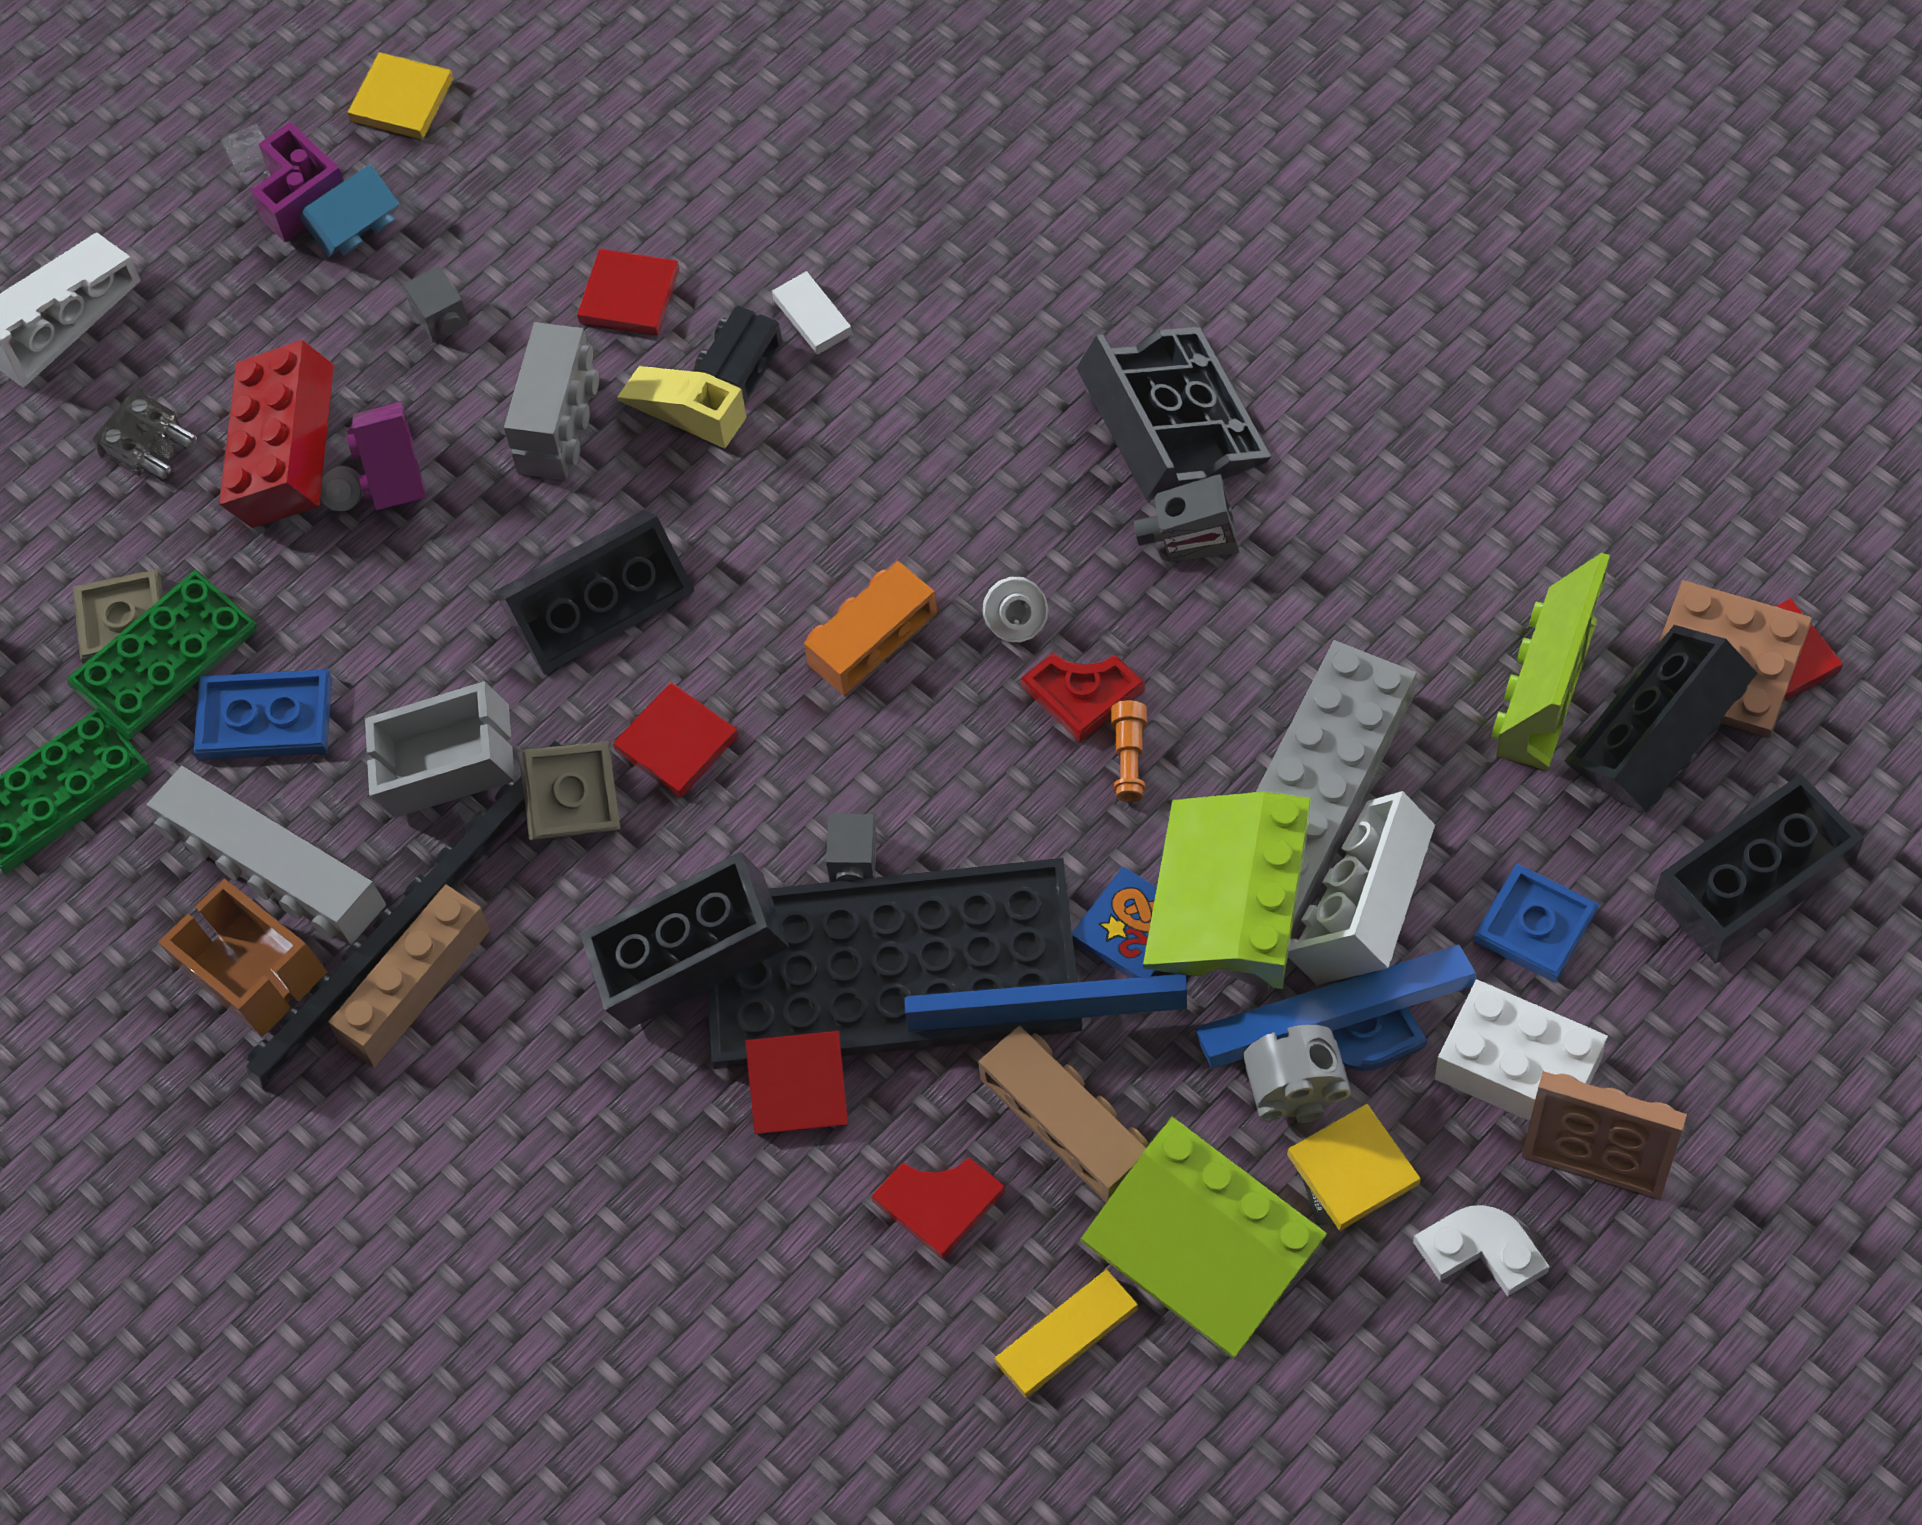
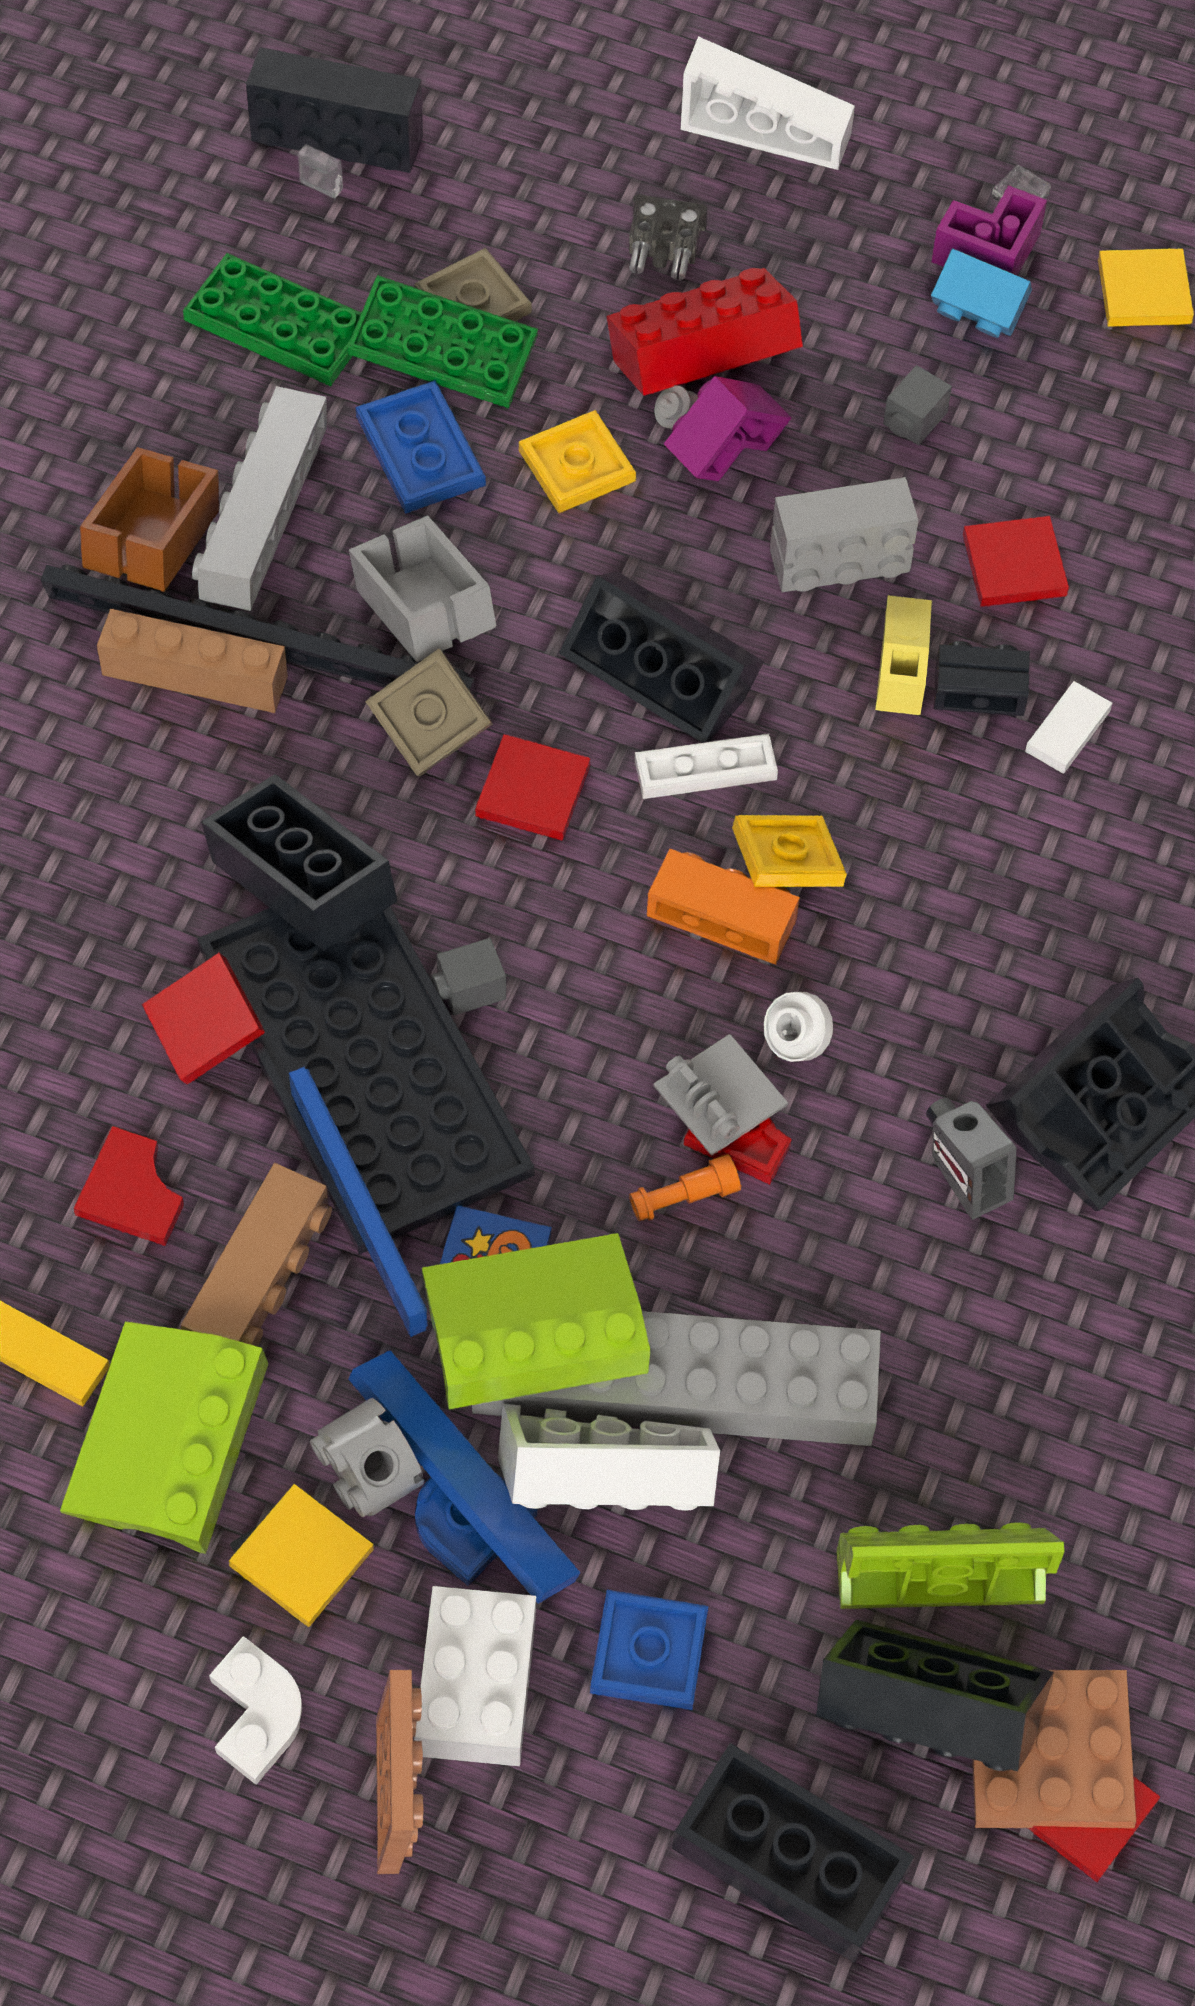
camera: 60 degrees right, 0 degrees up
none -> yellow tile [519,410,636,514]
none -> white tile [635,734,778,799]
none -> light grey hinge [653,1034,788,1156]
none -> yellow tile [732,815,847,887]

